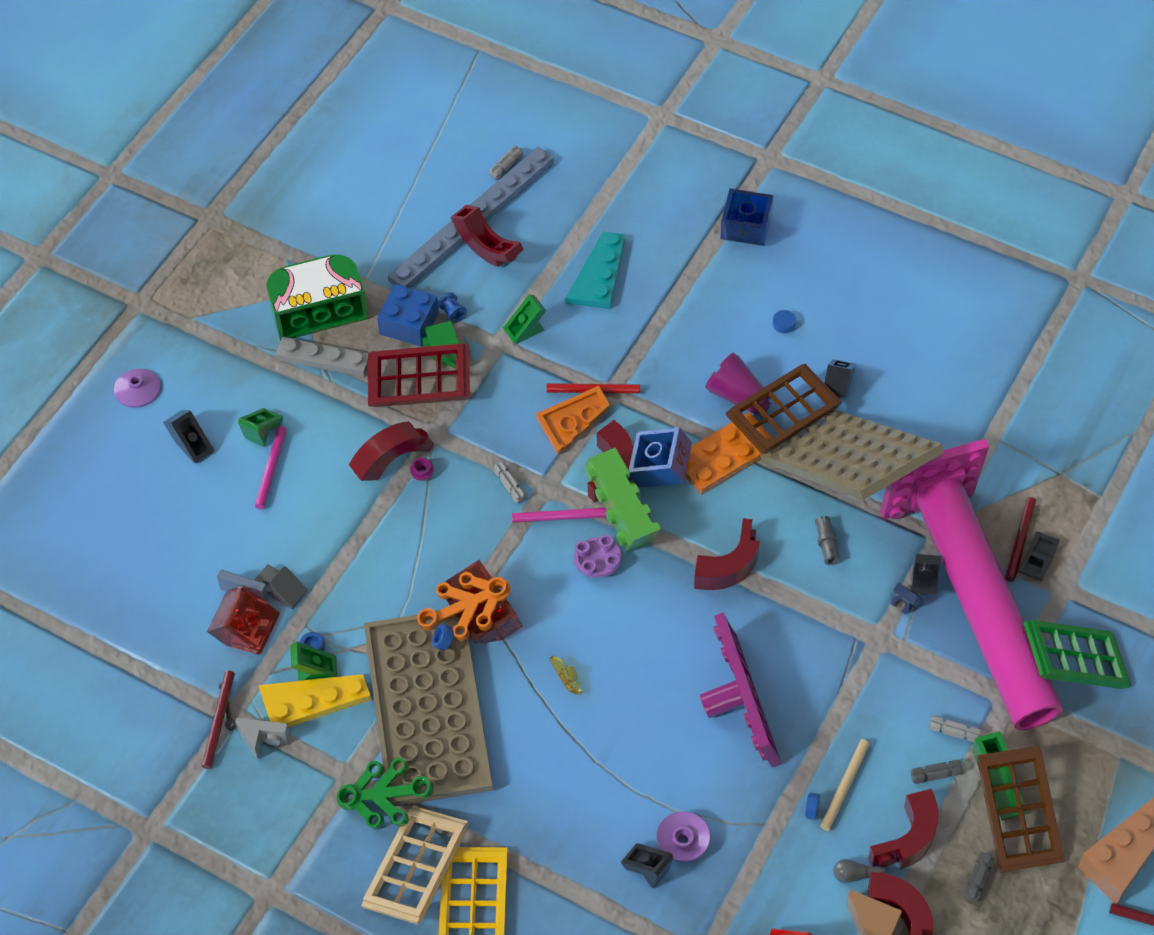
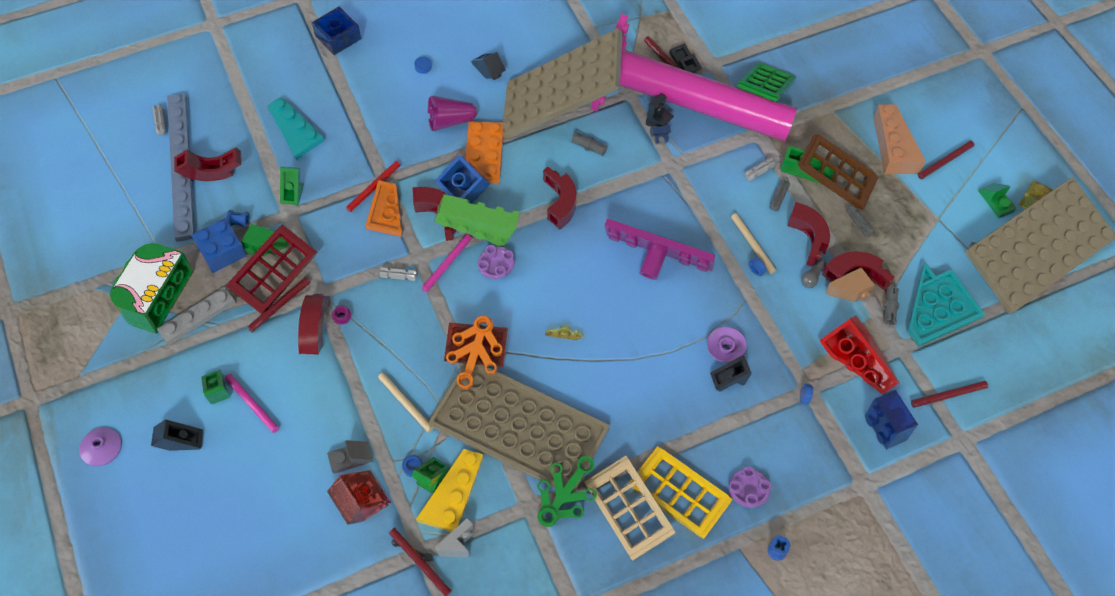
camera: 55 degrees left, 5 degrees up
sand blue tile [217,570,269,604] -> none
blue tile [432,624,453,651] -> none
reddish brown piece [726,363,842,455] -> none
none -> dark red bar [247,277,310,333]
none -> tan bar [378,372,434,433]

